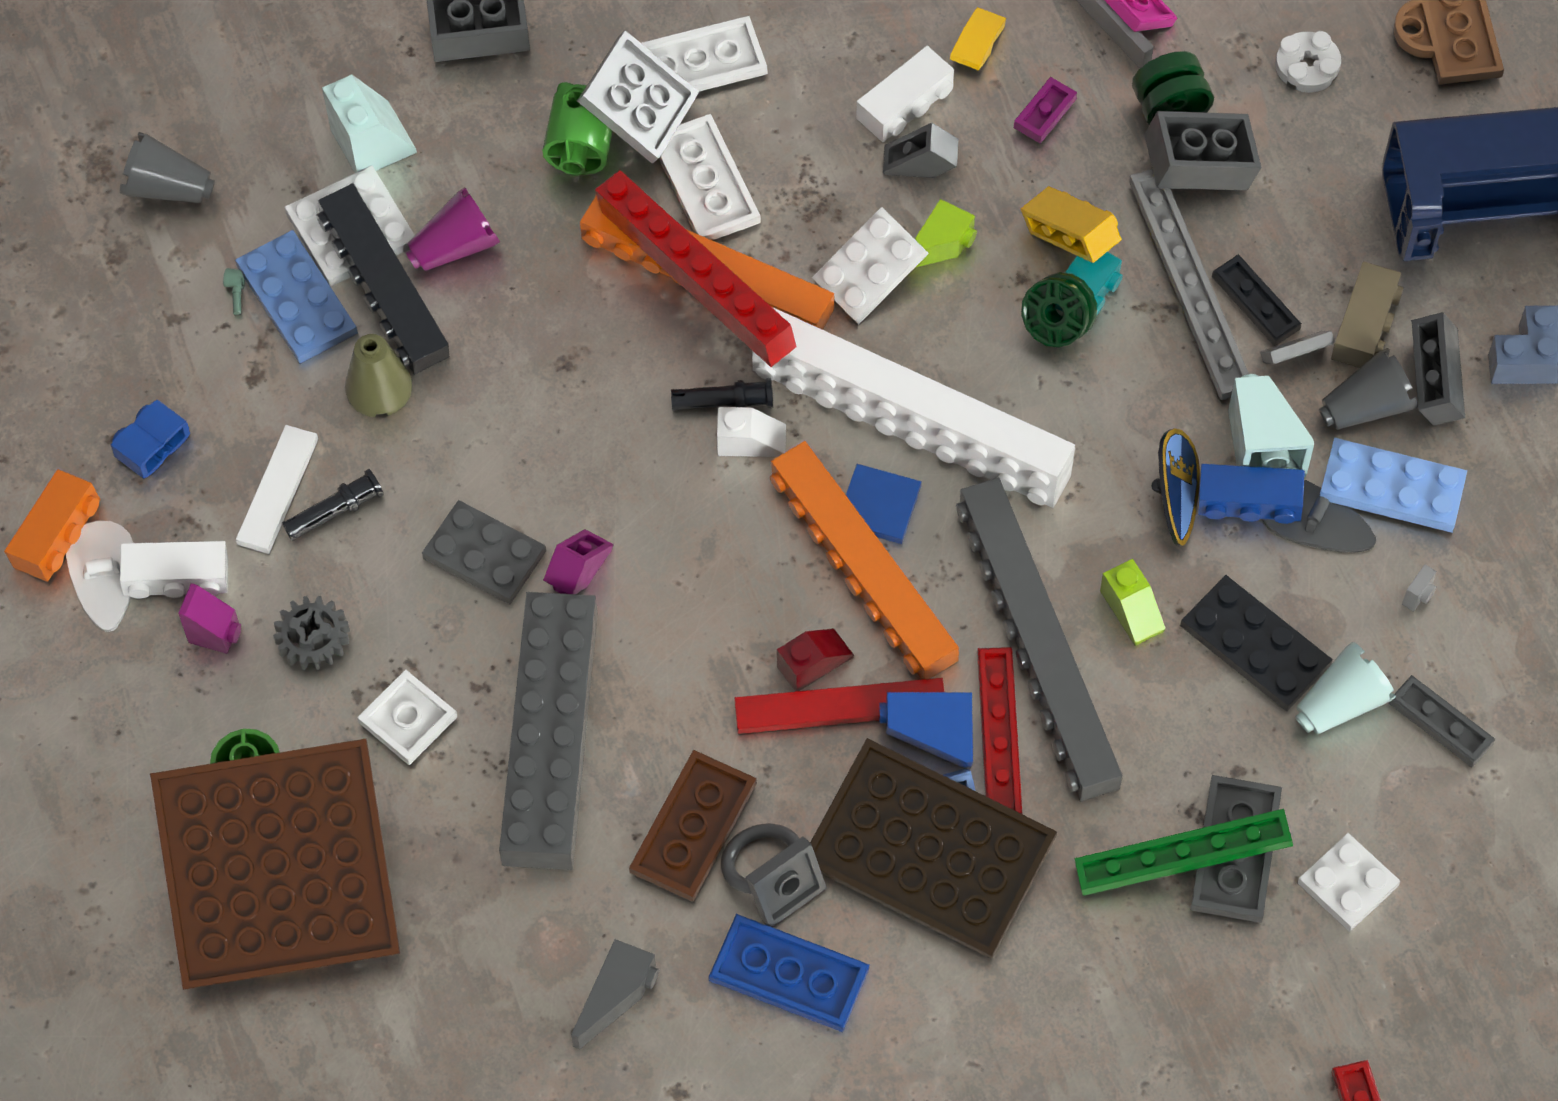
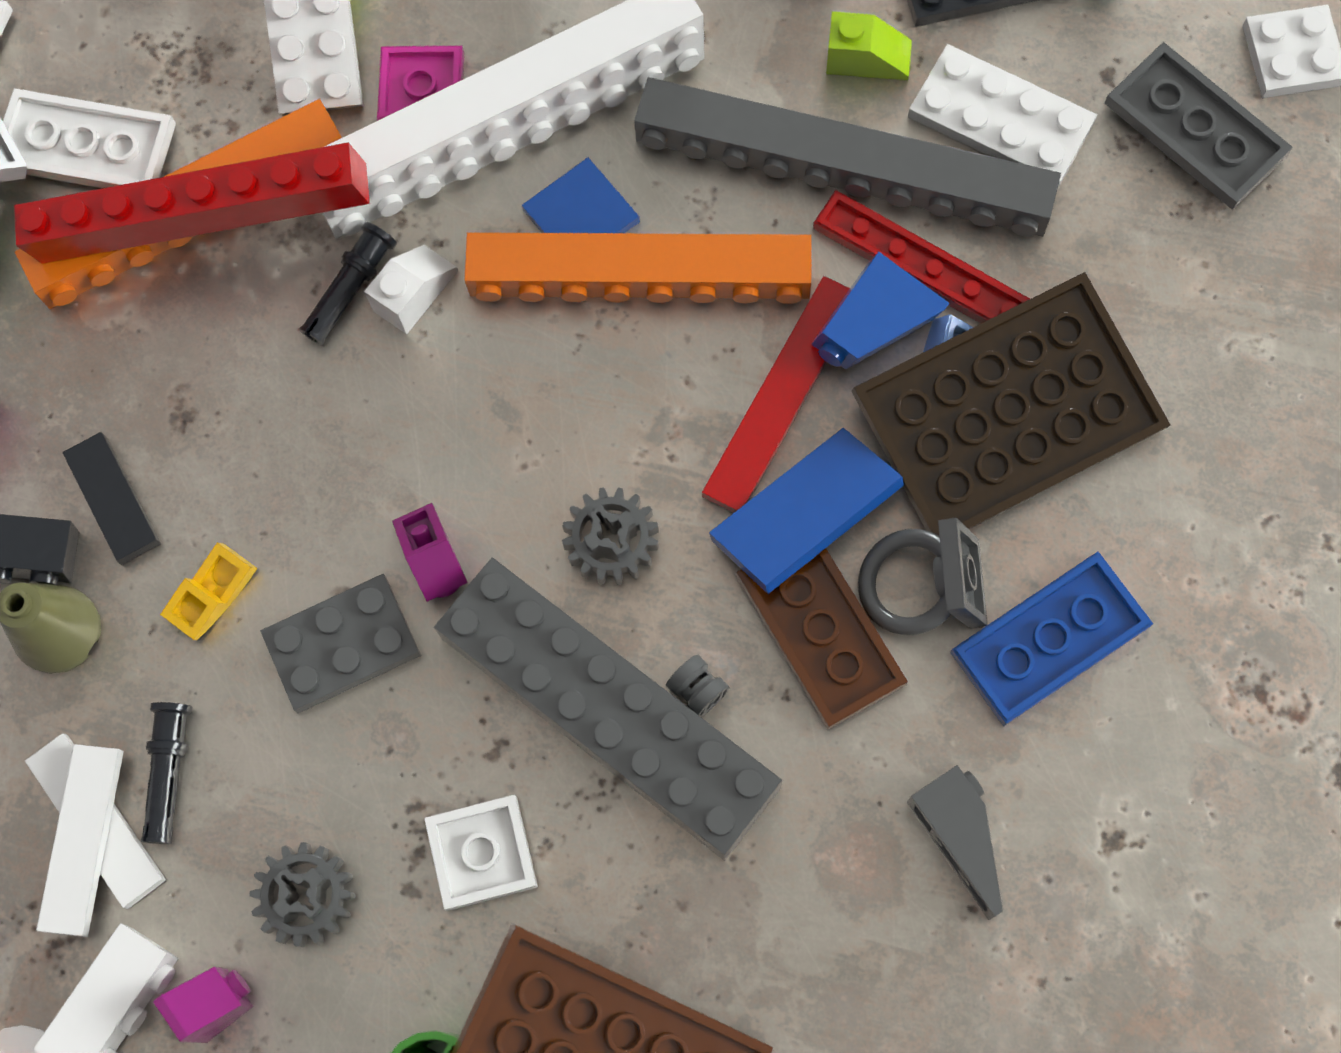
camera: 50 degrees left, 10 degrees up
dark red slope [777,628,854,691] -> none
green plate [1074,809,1293,896] -> none
none -> white tile [36,744,124,937]
none -> black tile [62,432,161,565]
none -> yellow slope [160,542,258,640]
none -> dark pink tile [377,45,464,121]
none -> dark grey gear [562,487,659,585]
none -> dark grey wheel [666,654,730,717]
none -> blue tile [709,427,904,594]
none -> white plate [908,44,1098,188]

